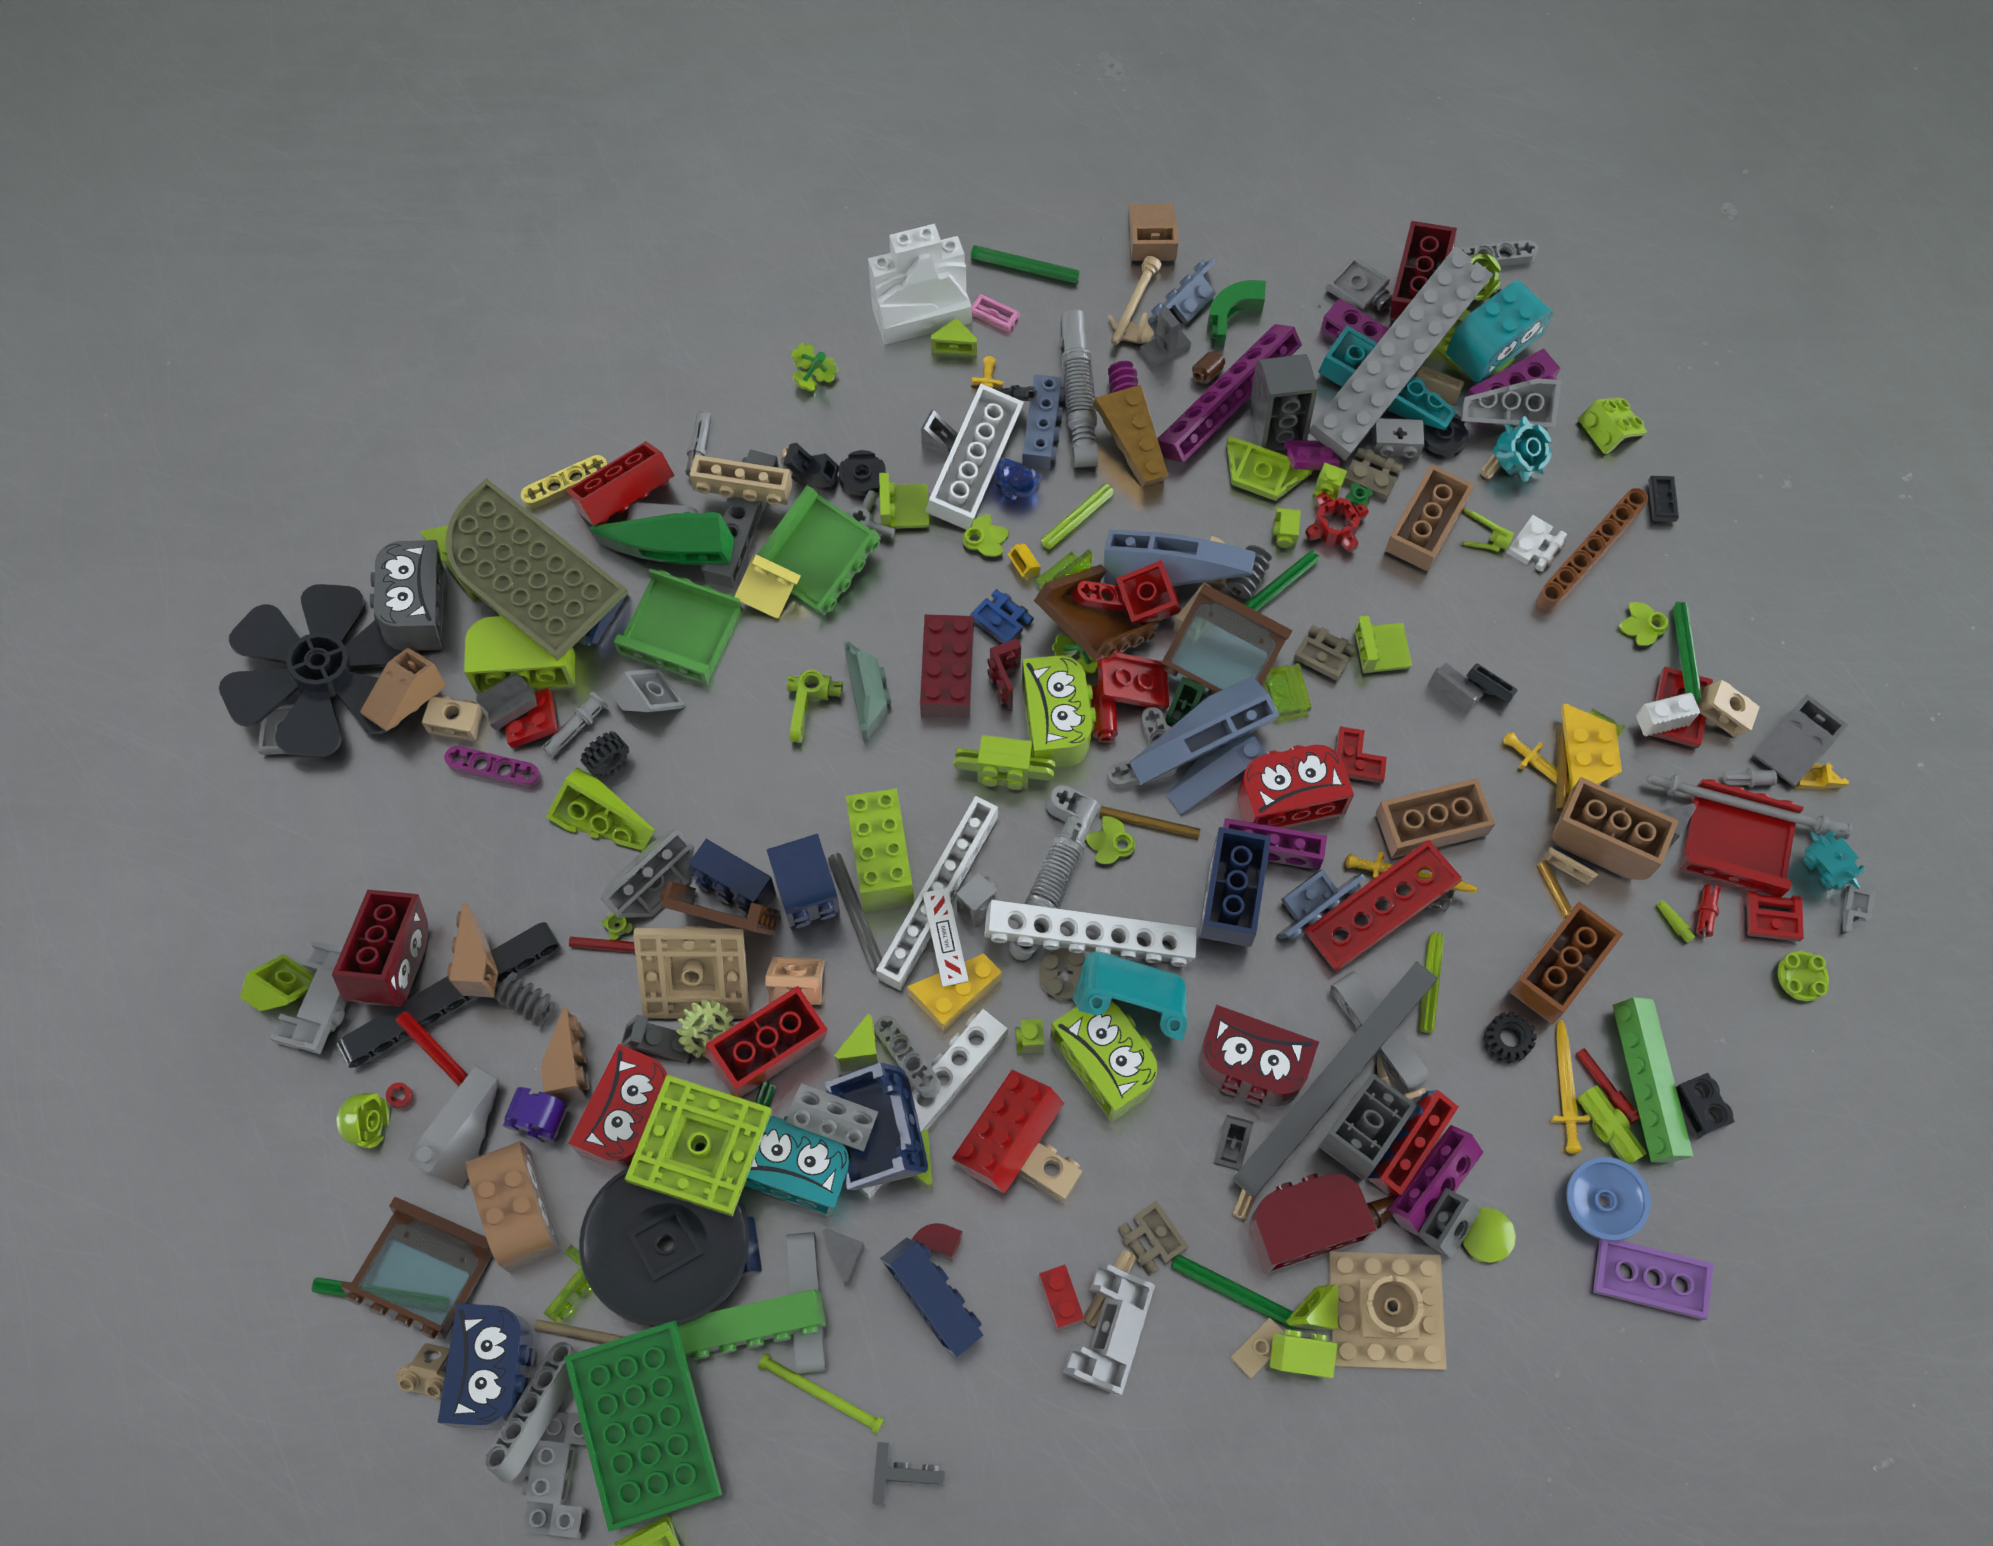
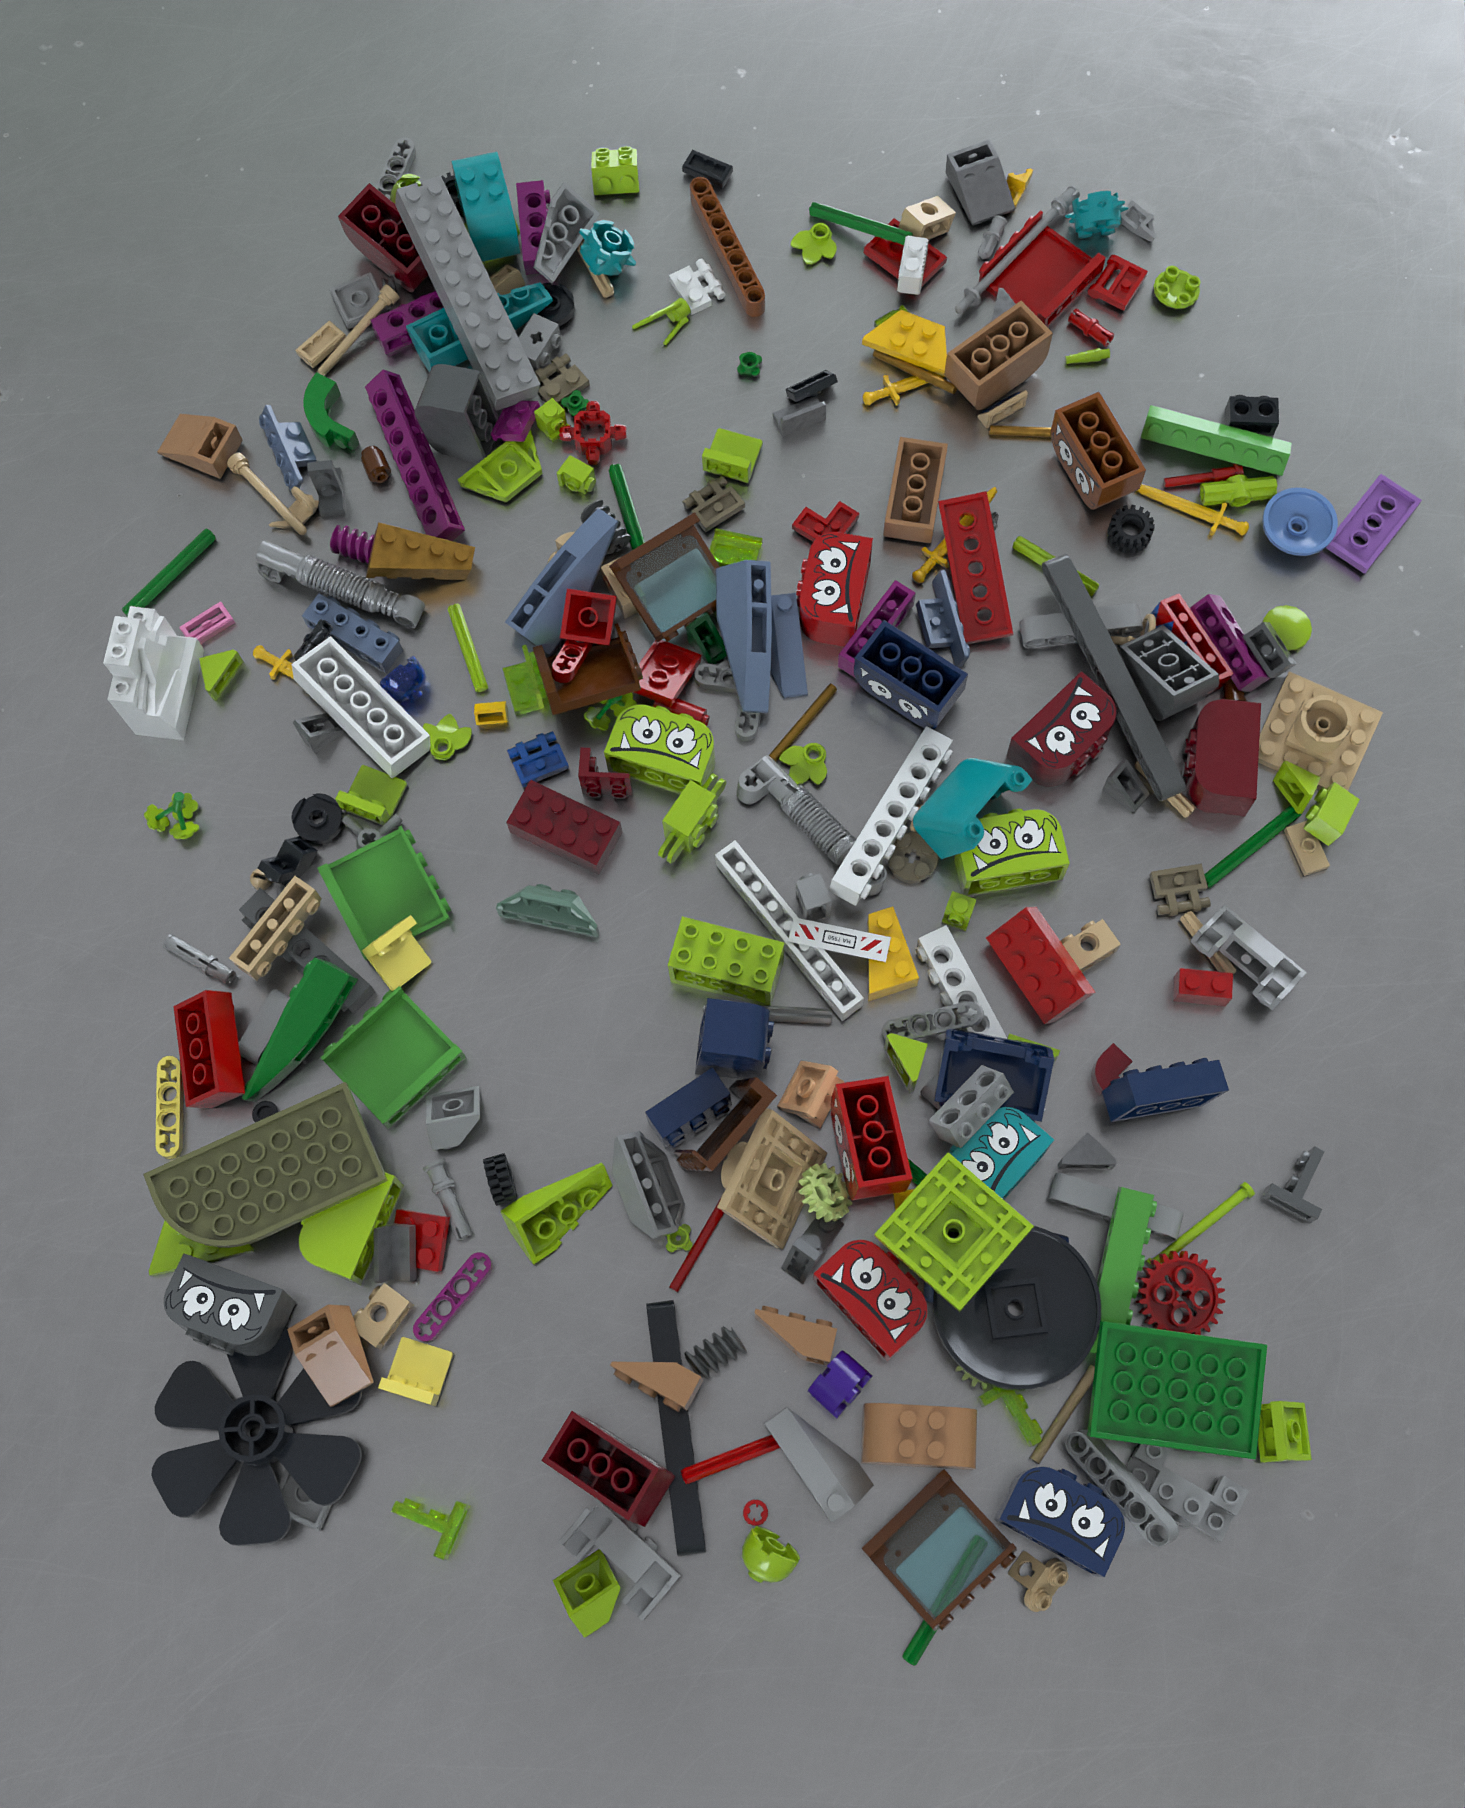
camera: 60 degrees left, 5 degrees up
lime piece [787,670,843,743] -> none
medium nougat brick [1385,464,1474,572] -> none
none -> black tile [252,1101,280,1123]
none -> tan plate [295,320,346,368]
none -> tan piece [318,284,400,376]
none -> light yellow bracket [378,1337,453,1407]
none -> clear neon green bracket [391,1498,471,1560]
none -> green plate [737,352,762,376]
none -> red gear [1135,1251,1225,1335]

